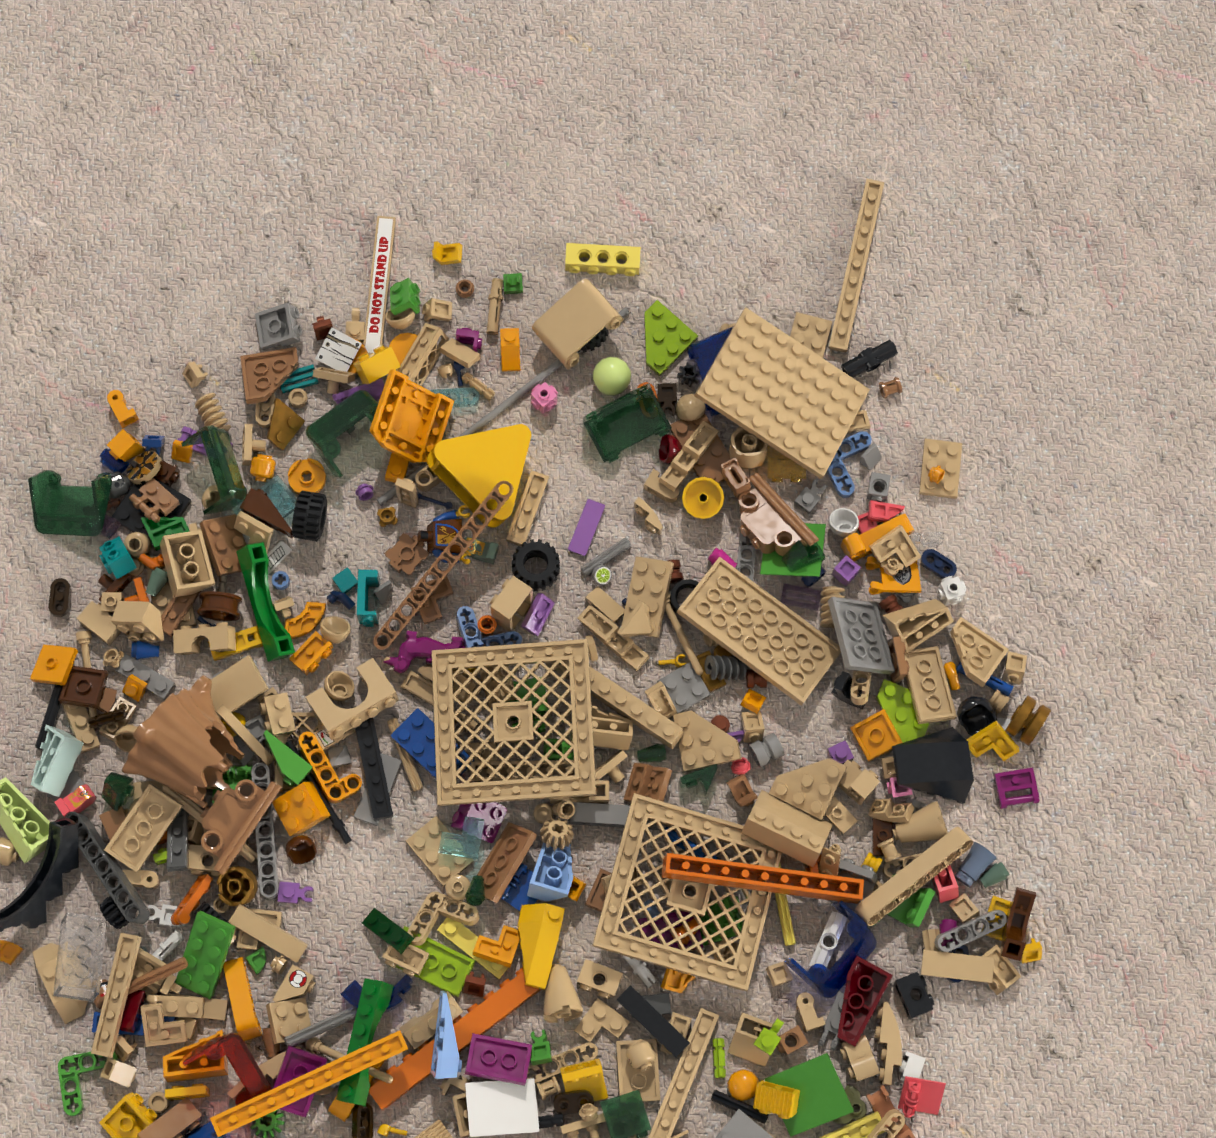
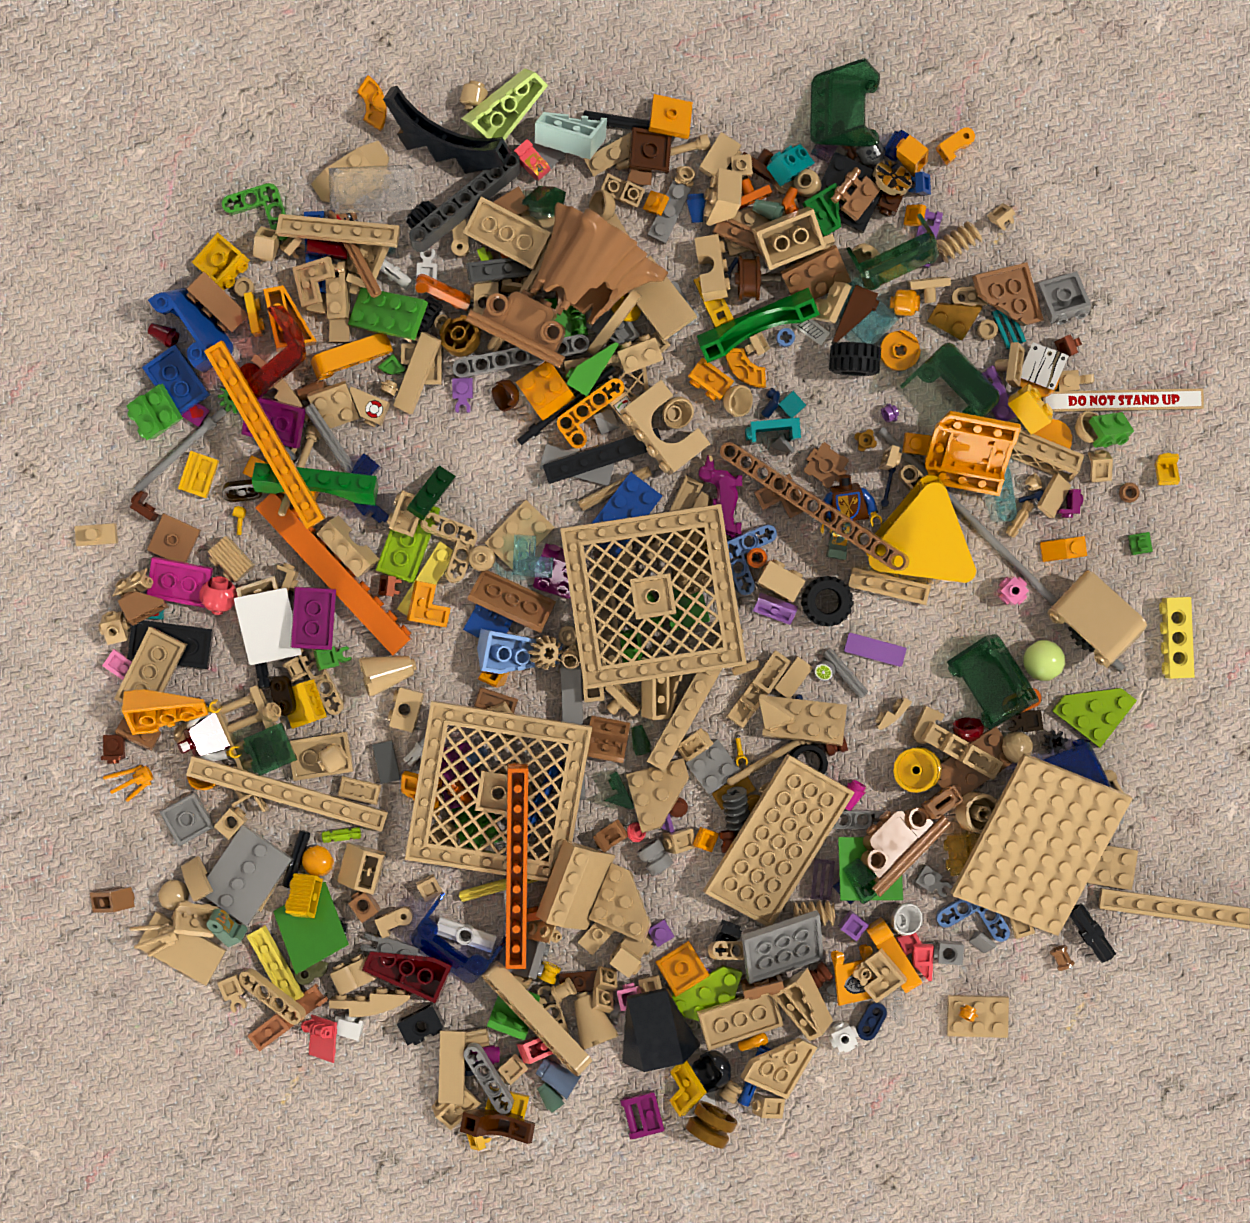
camera: 90 degrees right, 15 degrees up
dark brown plate [48,578,71,617] -> none
dark brown axle [88,708,126,728] -> none
light blue wedge [430,991,462,1079] -> none
clear green cone [465,875,485,906] -> none
tan pin [486,278,503,335] -> none
yellow wedge [517,903,565,990] -> none
tan plate [574,998,630,1043] -> none
black slope [616,985,690,1058] -> none
lime plate [753,1018,784,1056] -> none

